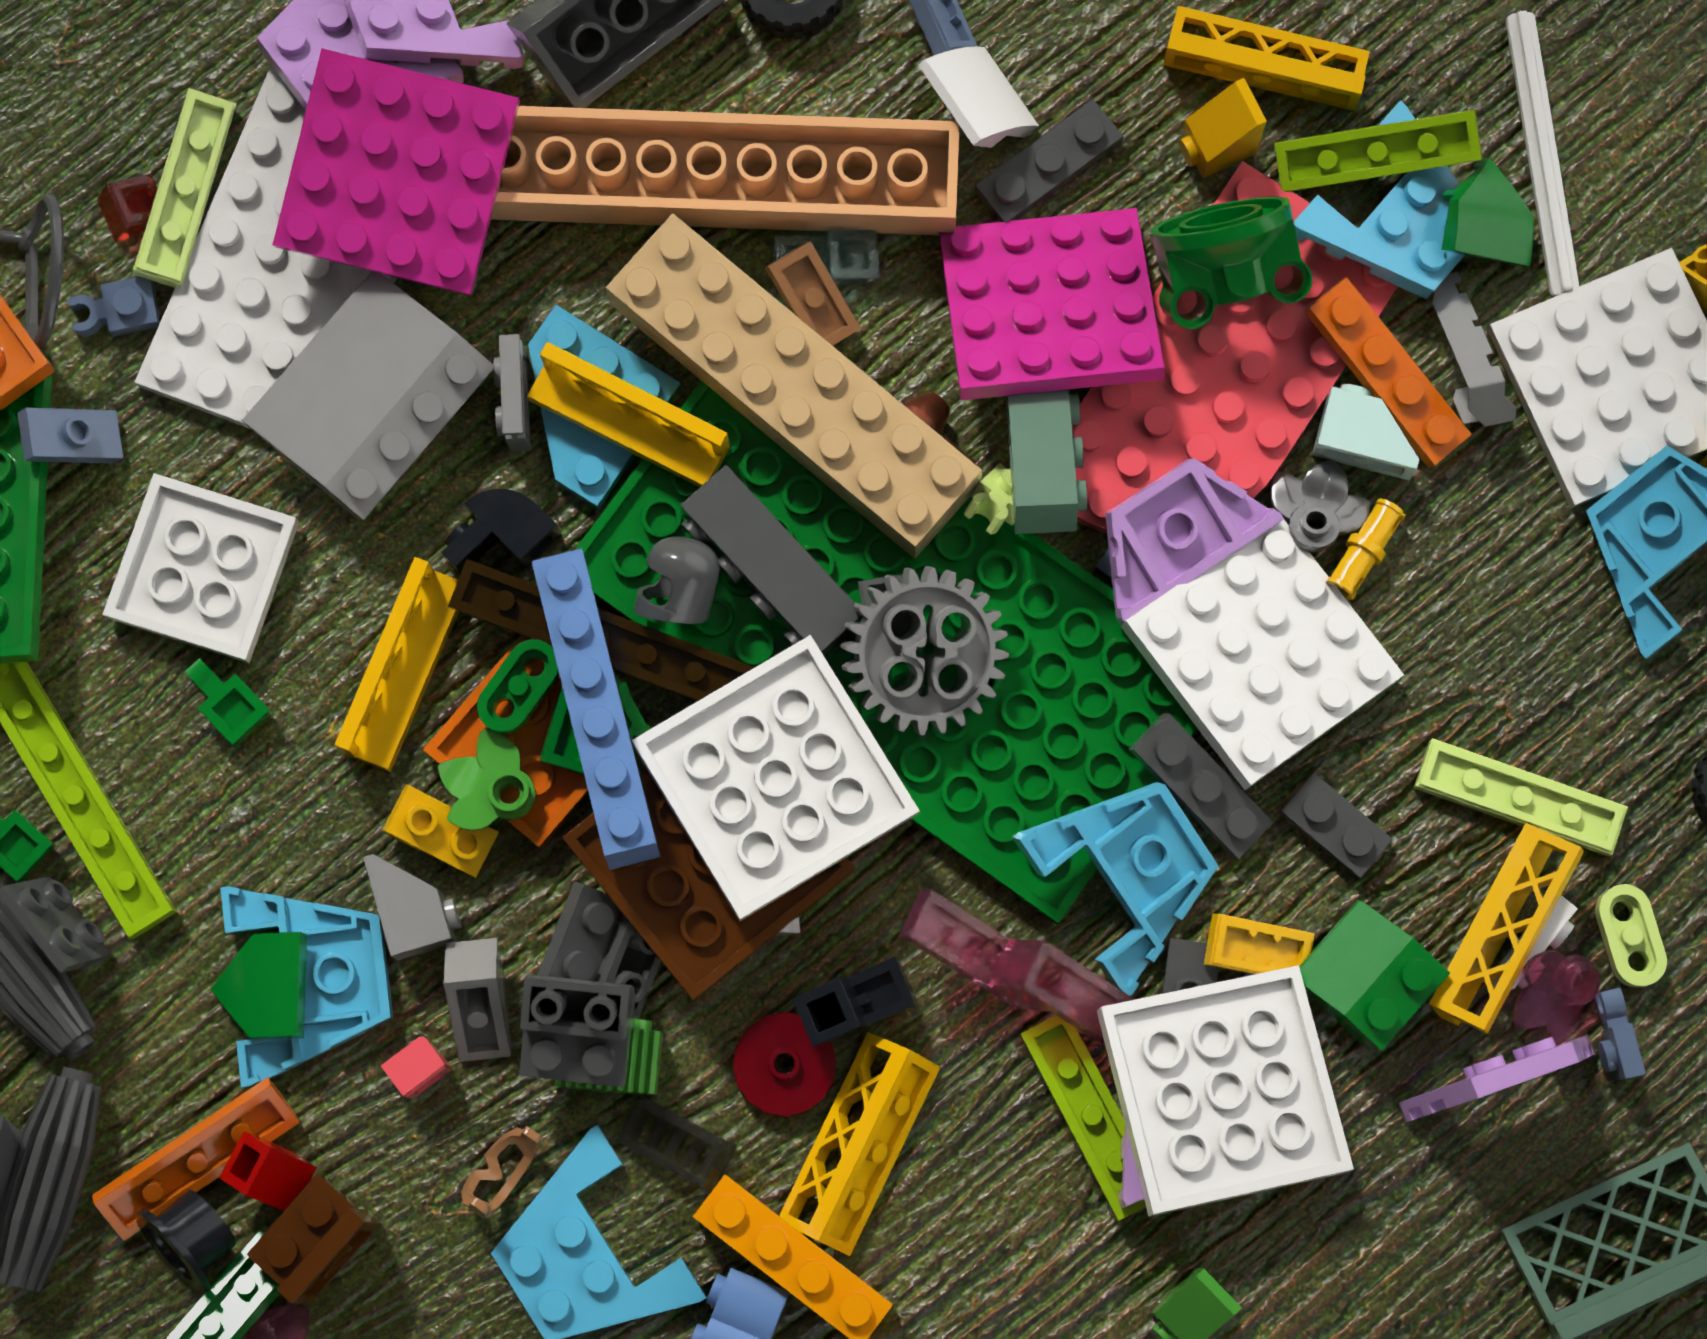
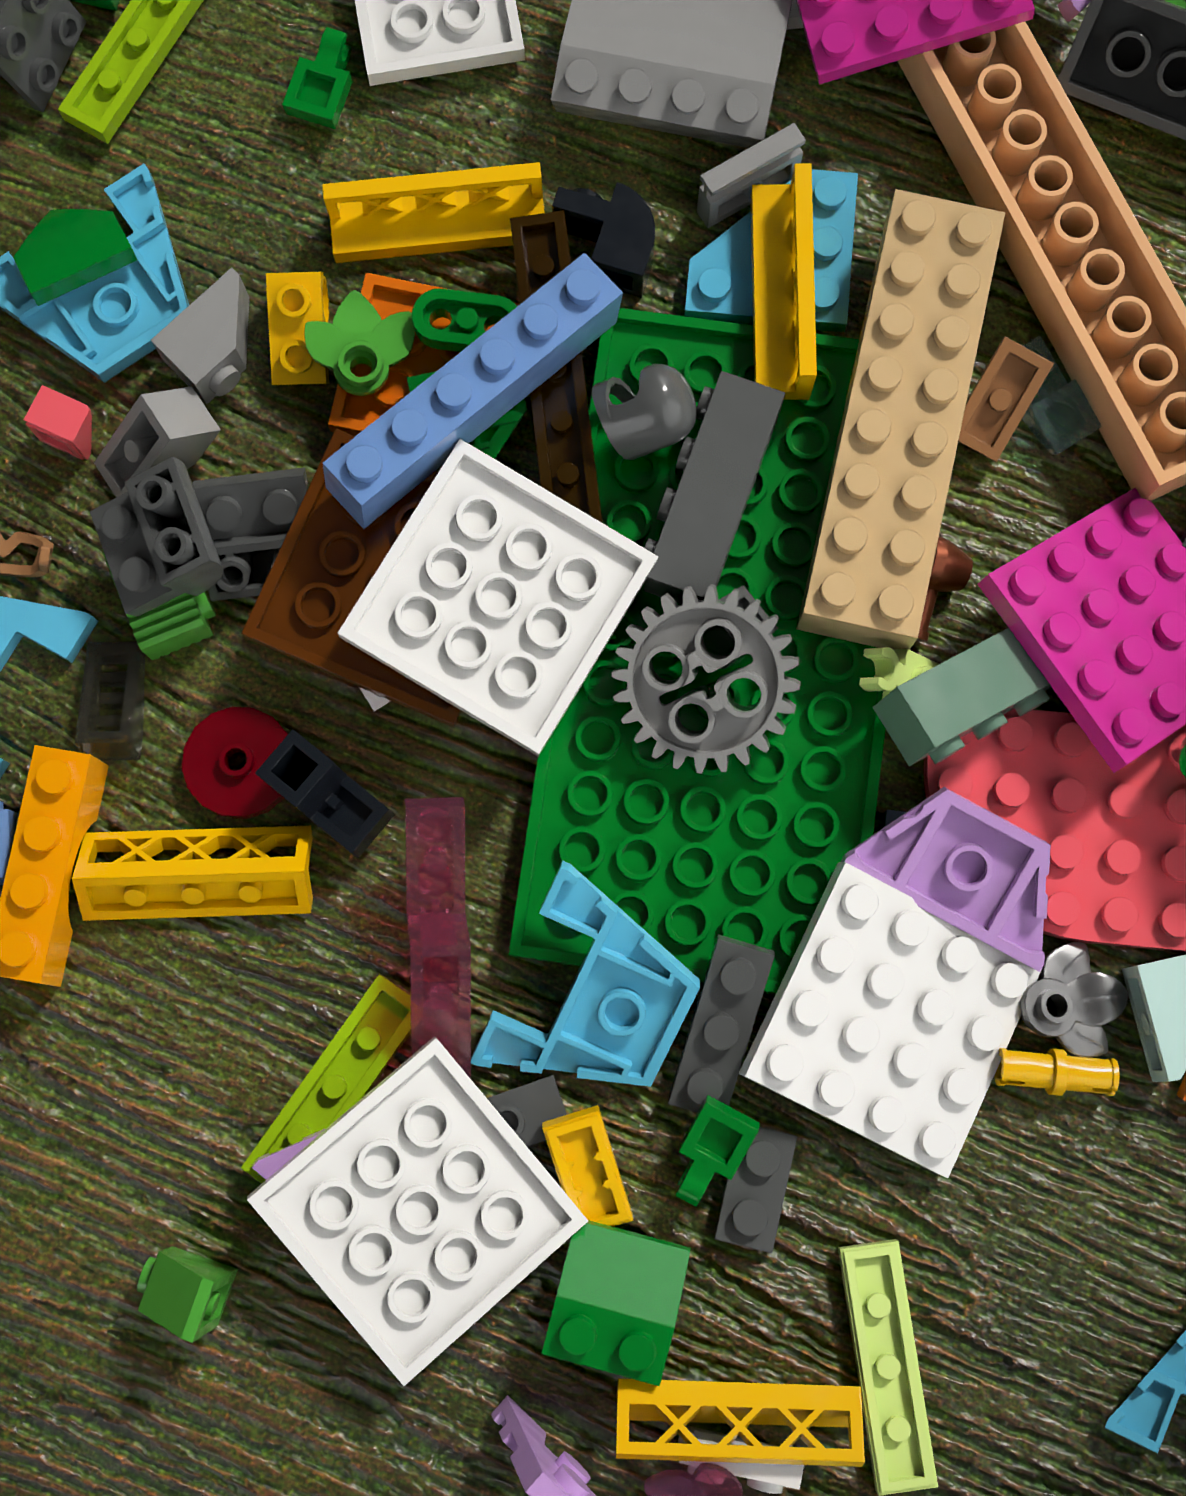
camera: 60 degrees right, 0 degrees up
none -> green plate [675,1095,760,1207]

